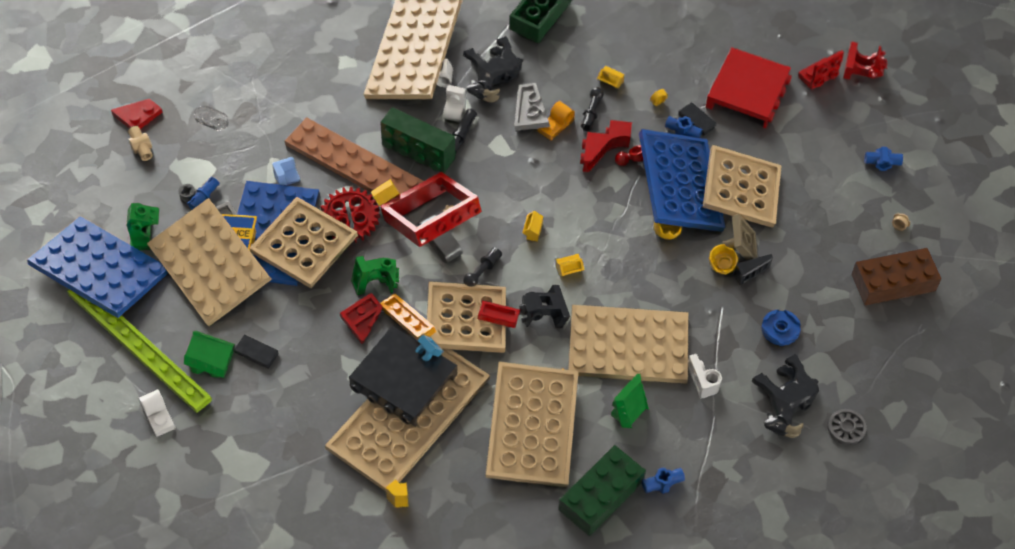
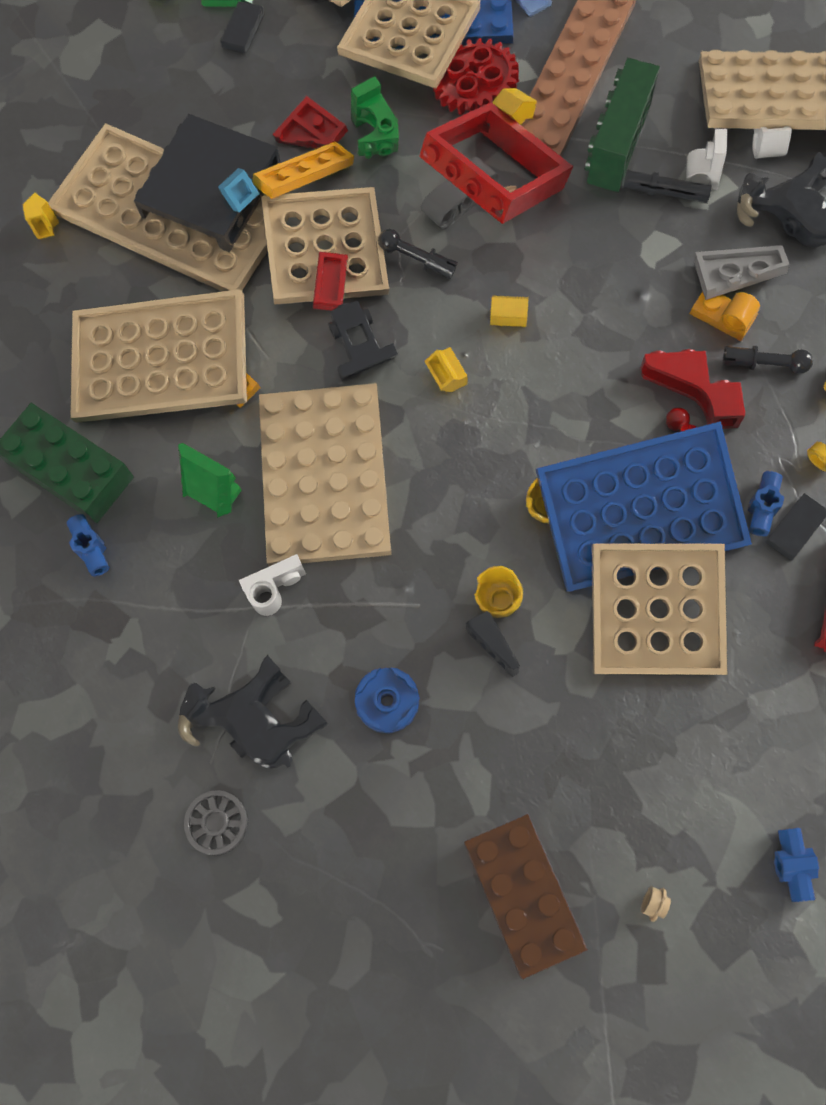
camera: 90 degrees right, 15 degrees up
dark tan tile [722,214,758,260] -> none

